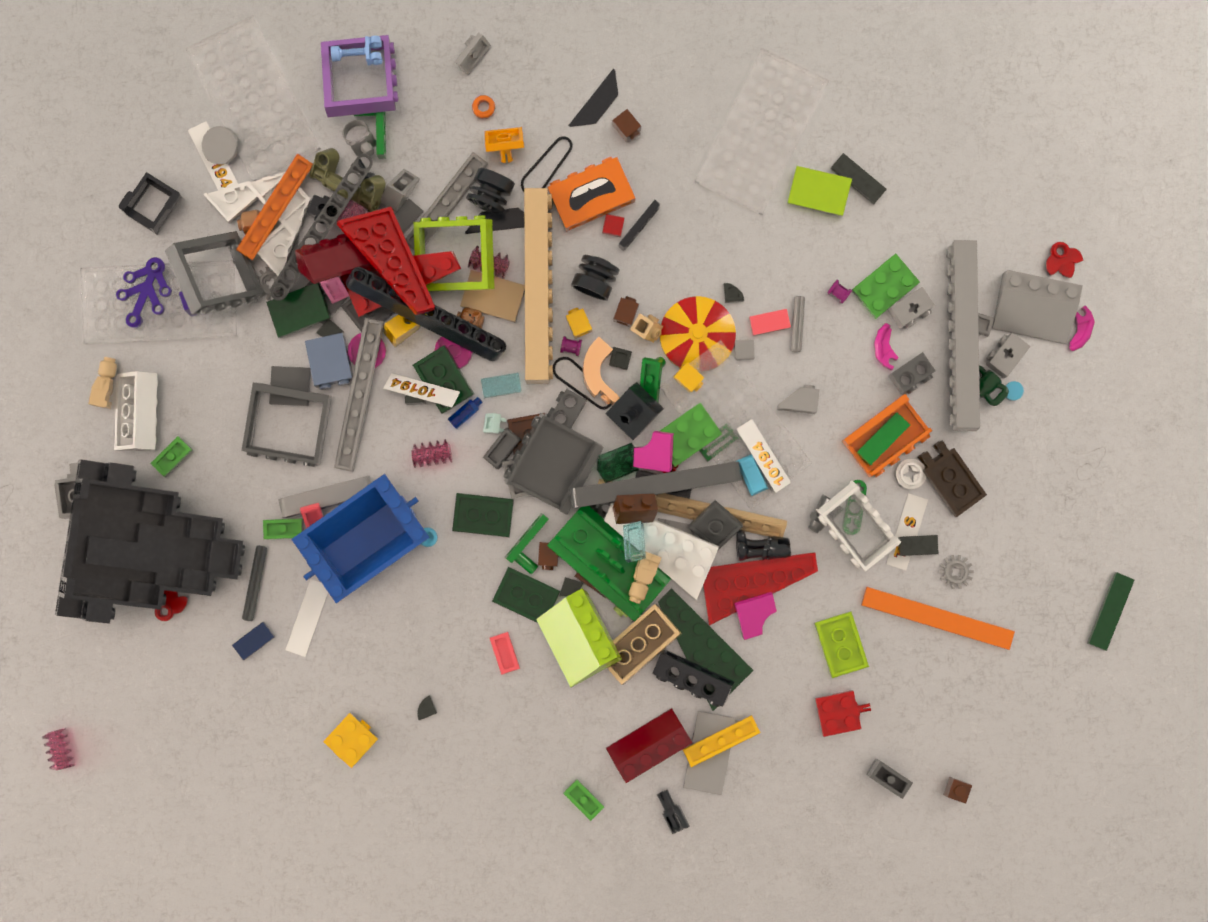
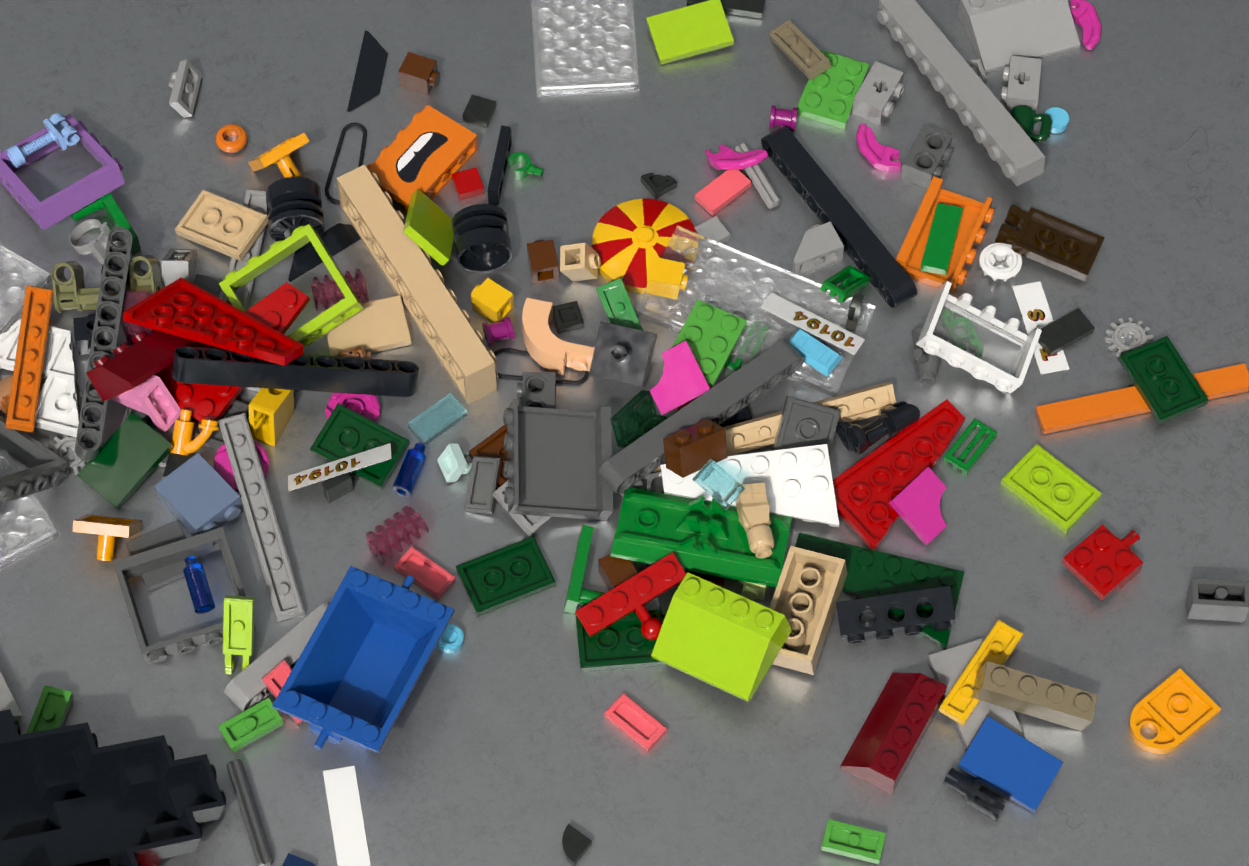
camera: 25 degrees left, 25 degrees down
none -> light orange tile [72,514,142,561]
none -> light orange plant [170,409,220,455]
none -> tan tile [175,190,268,261]
none -> clear blue cylinder [183,556,215,614]
none -> lime hinge [223,595,255,674]
none -> coral tile [394,546,456,601]
none -> lime tile [403,189,454,265]
none -> pearl dark grey tile [462,95,496,127]
none -> green piece [508,152,544,179]
none -> red plate [575,552,686,640]
none -> dark pink piece [705,144,768,170]
none -> black beam [761,126,917,308]
none -> dark tan plate [768,20,832,81]
none -> green tile [820,266,871,303]
none -> pearl dark grey tile [845,294,864,332]
none -> green tile [943,418,998,476]
none -> blue tile [957,716,1064,813]
none -> dark tan brick [972,661,1098,731]
none -> dark green tile [1119,336,1209,425]
none -> light orange tile [1128,669,1221,754]

